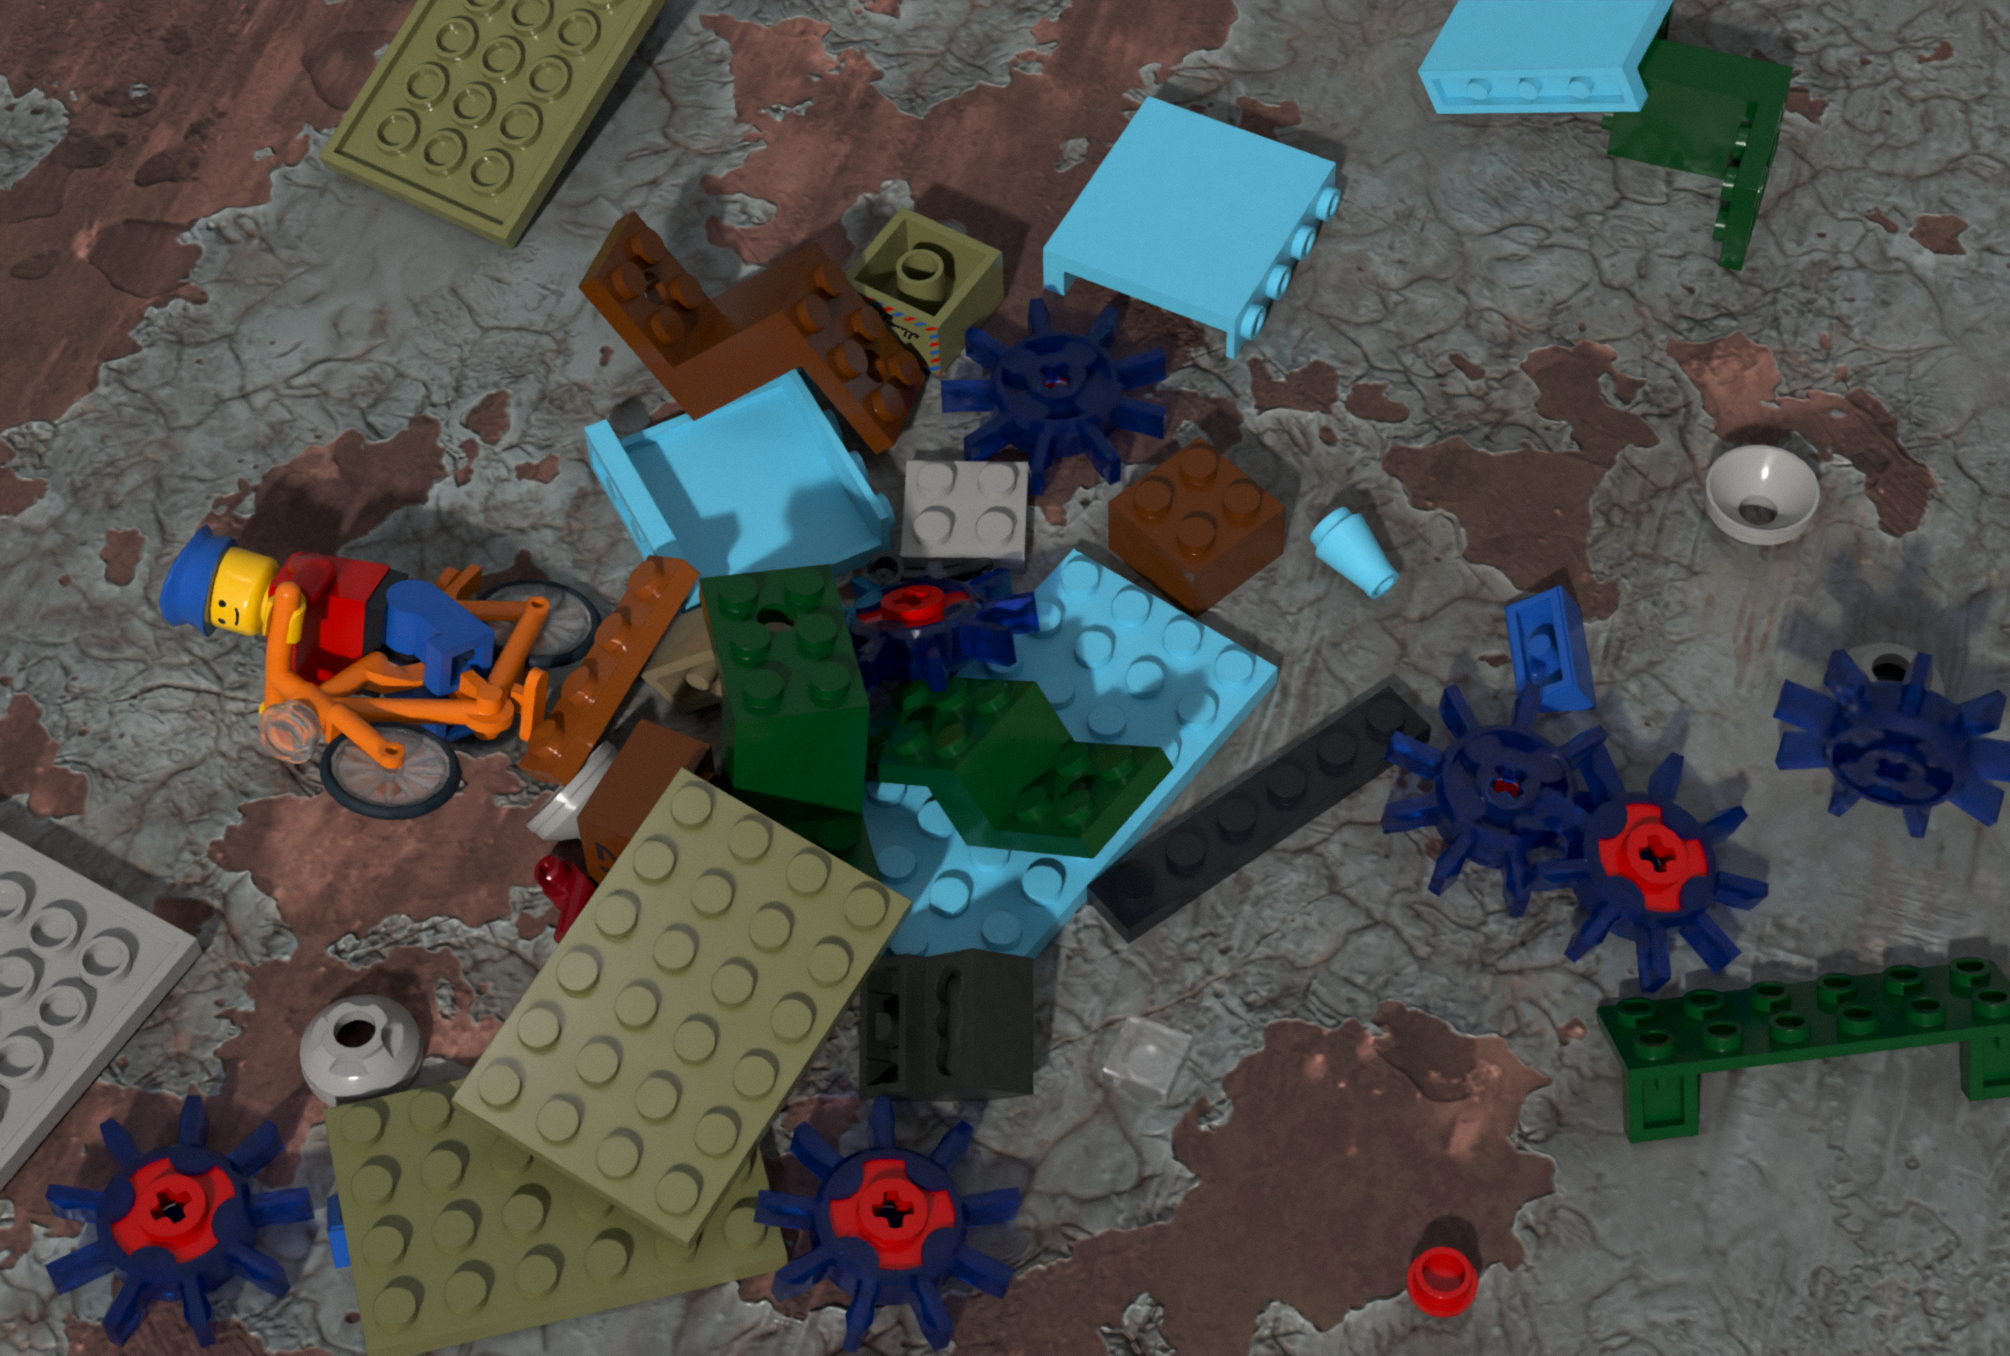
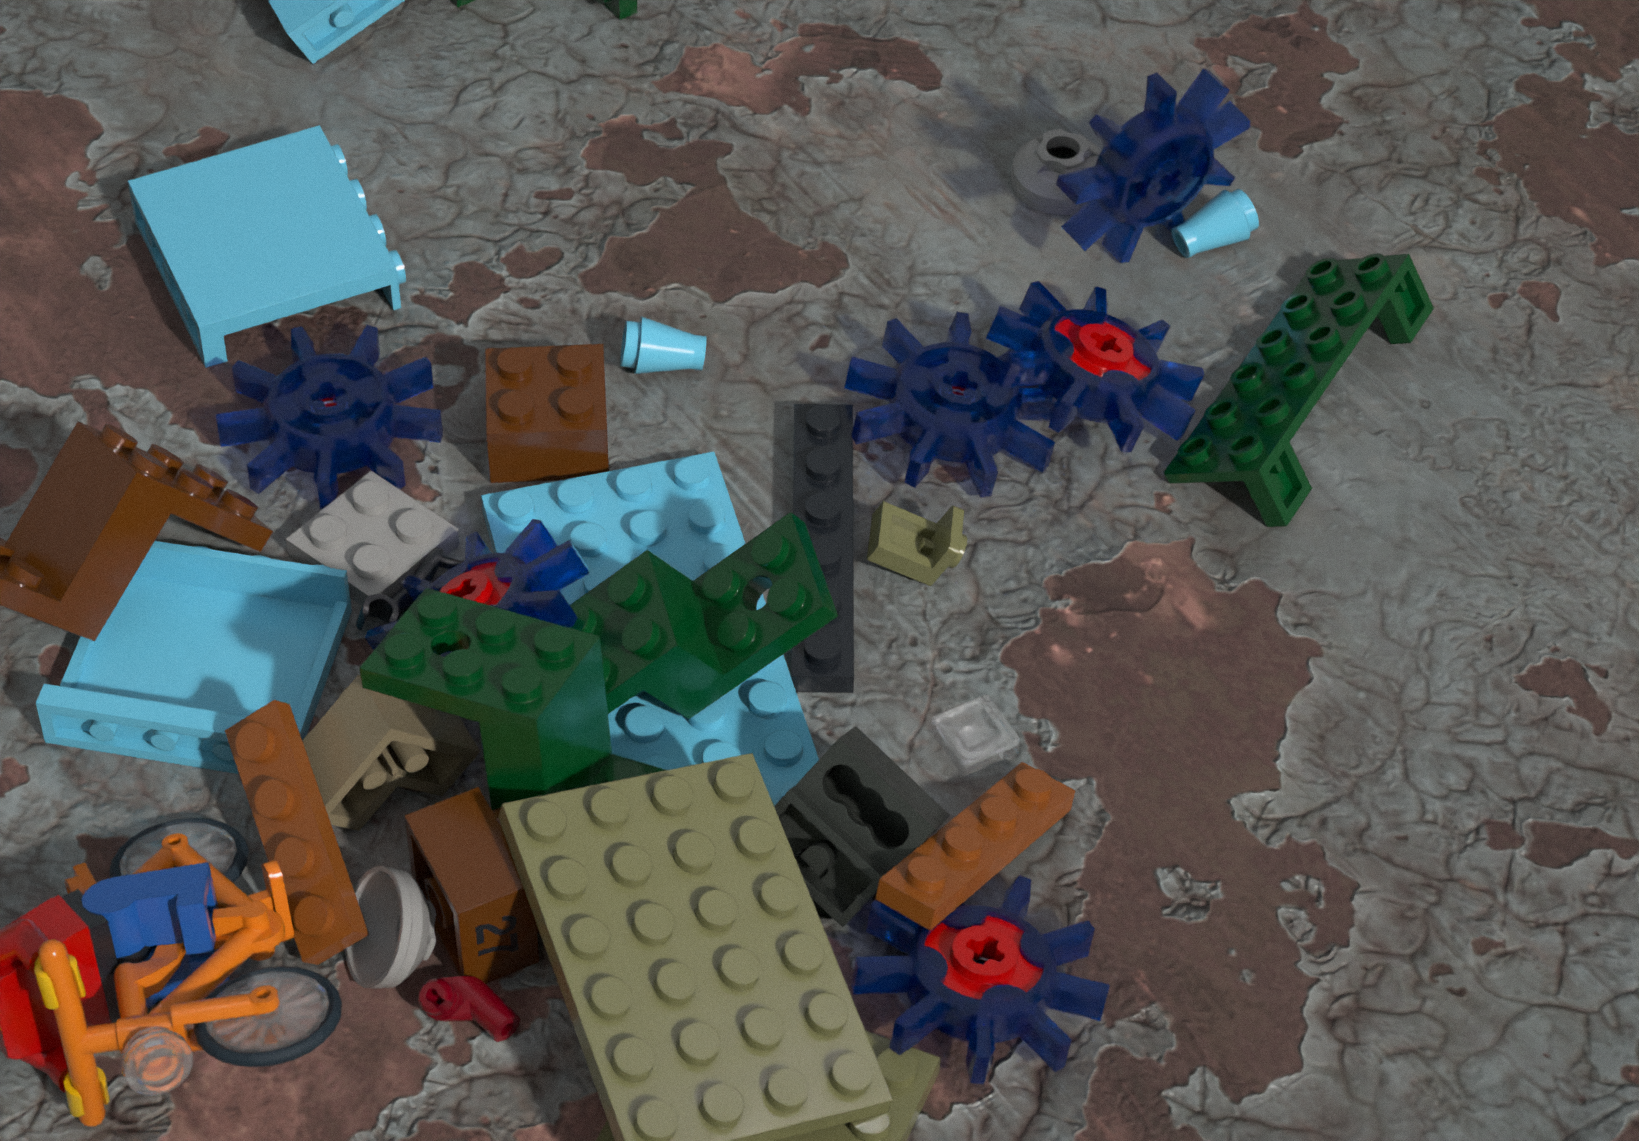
camera: 55 degrees left, 5 degrees down
olive brick [845,206,1004,376] -> none
red plate [1406,1247,1478,1317] -> none
blue slope [1504,585,1596,713] -> none
light grey piece [1704,445,1820,545] -> none
none -> olive bracket [867,501,967,586]
none -> dark orange plate [875,762,1076,931]
none -> medium azure cone [1172,189,1259,258]

